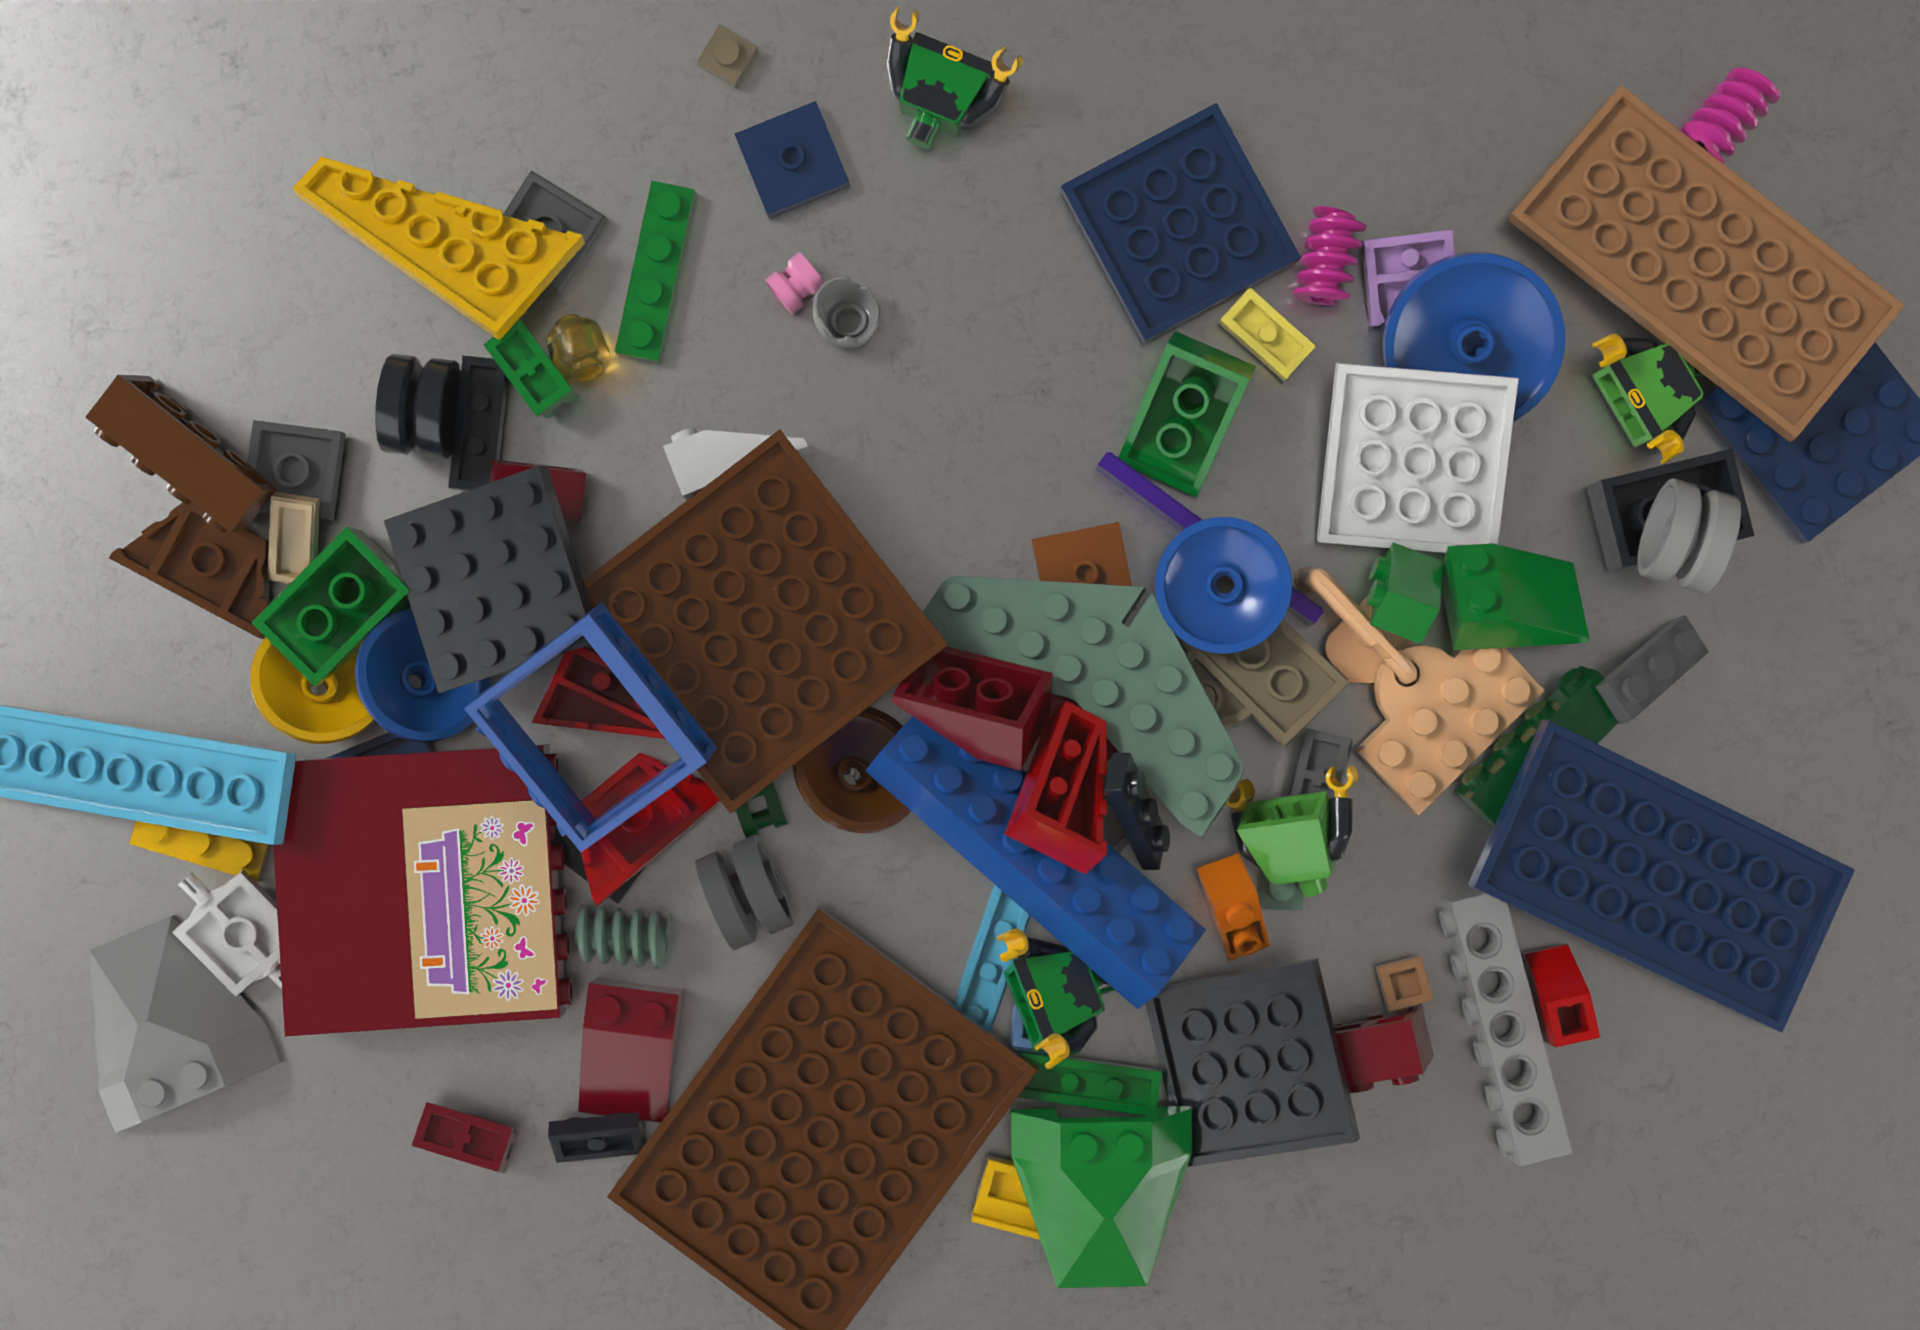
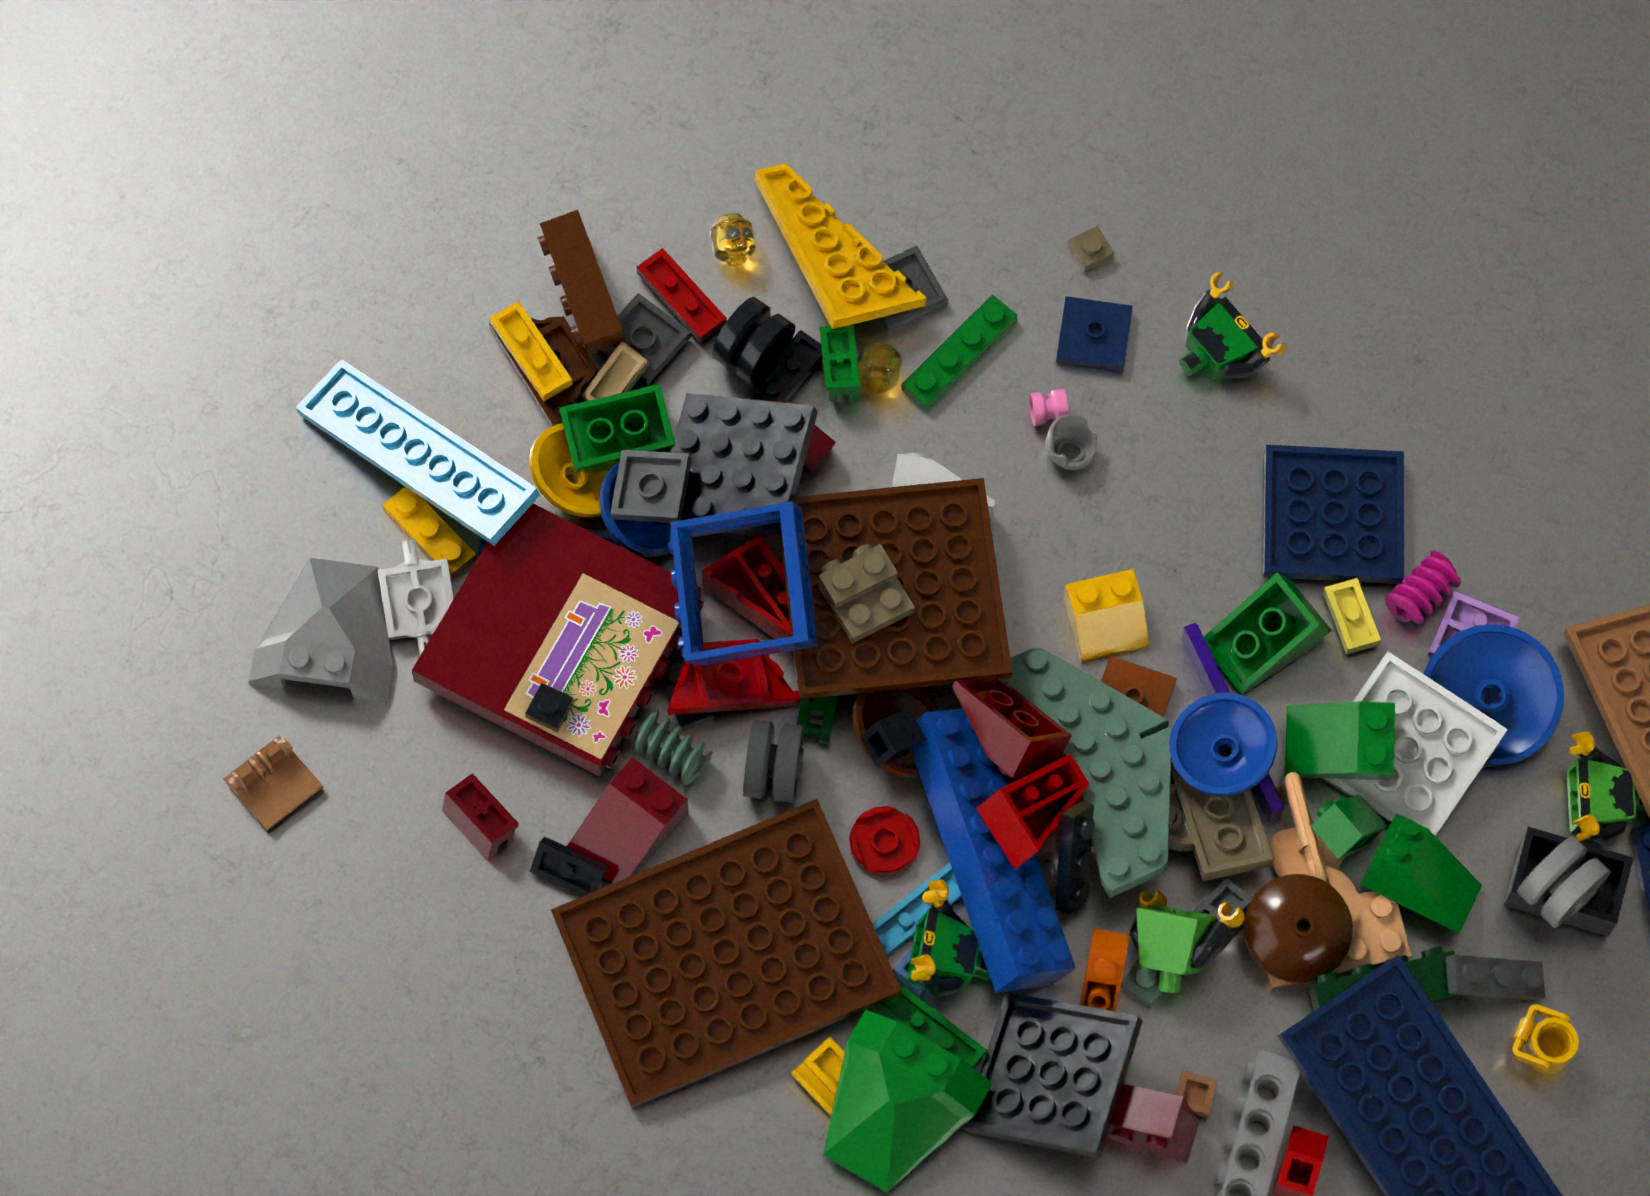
camera: 30 degrees right, 20 degrees down
none -> medium nougat hinge [223,735,323,831]
none -> yellow plate [489,301,573,402]
none -> black plate [525,683,574,733]
none -> dark grey plate [610,450,692,523]
none -> red plate [636,248,727,343]
none -> clear yellow head [709,213,756,266]
none -> dark tan plate [818,544,915,644]
none -> red tile [849,806,920,877]
none -> black brick [860,709,926,768]
none -> yellow slope [1063,569,1150,663]
none -> reddish brown dish [1244,874,1353,983]
none -> green slope [1285,701,1395,781]
none -> yellow piece [1512,1004,1579,1075]

